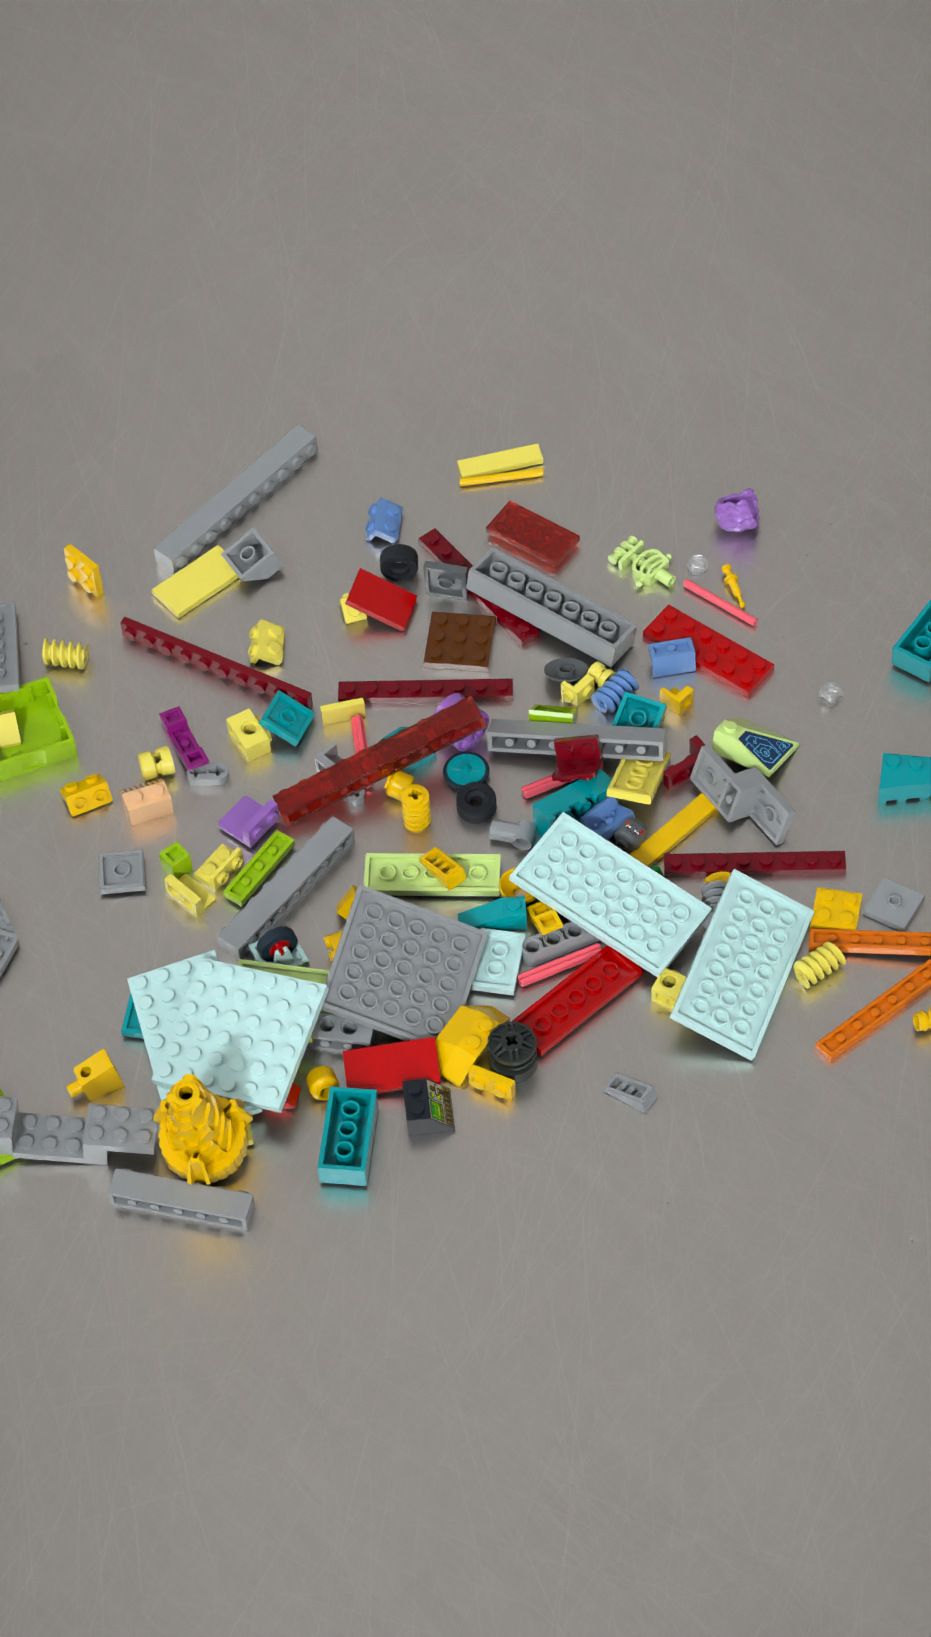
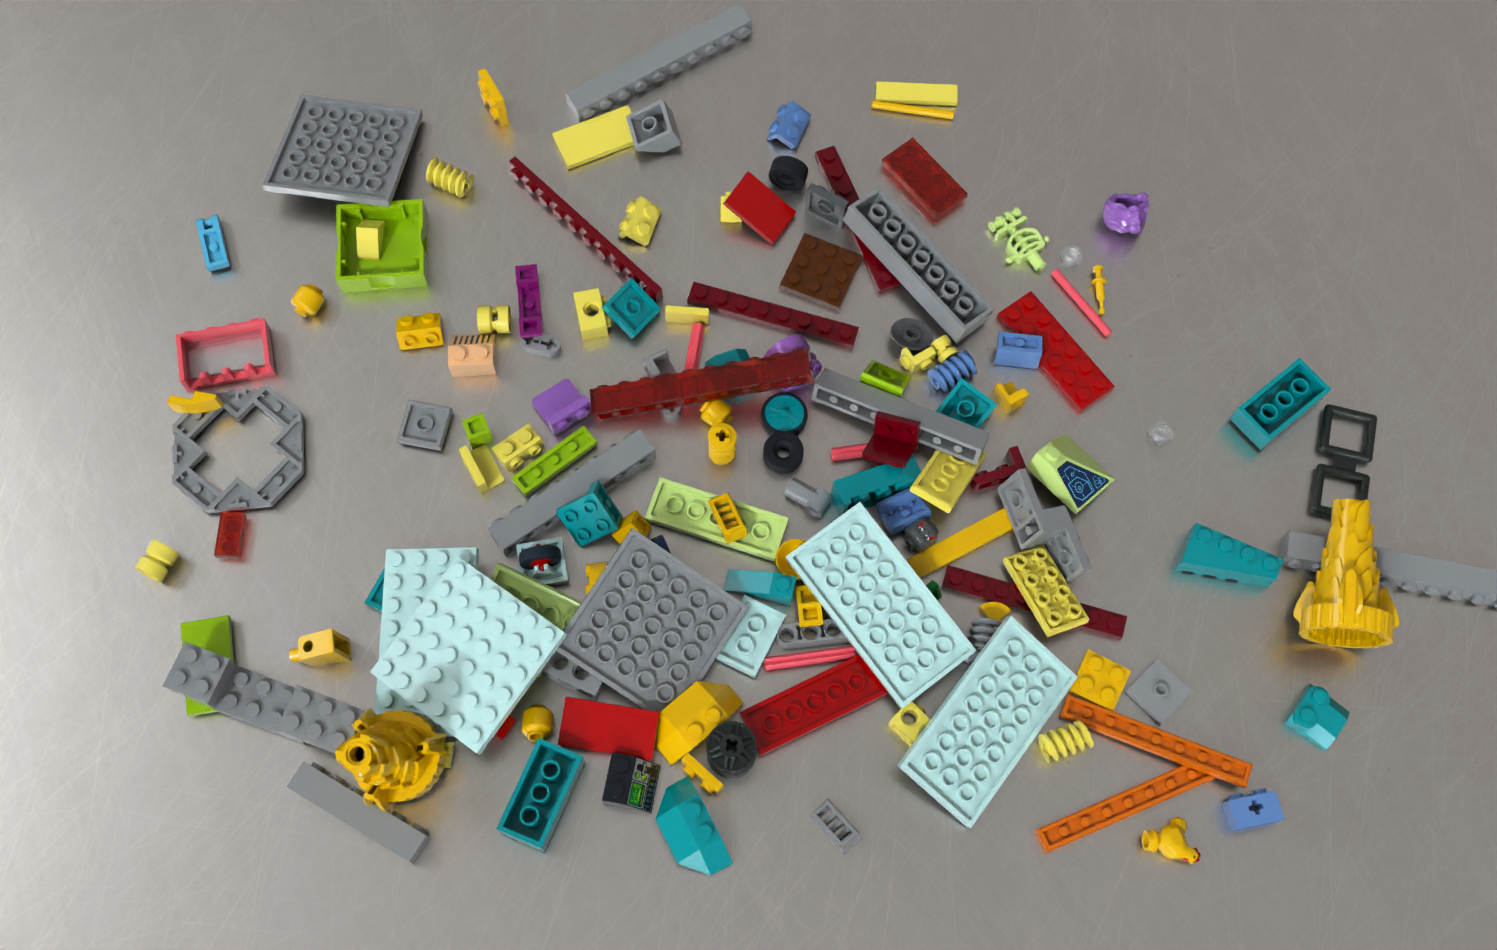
camera: 10 degrees right, 15 degrees up
none -> teal bracket [556,480,623,547]
none -> teal wedge [655,776,733,876]
none -> light yellow tile [1003,544,1089,637]

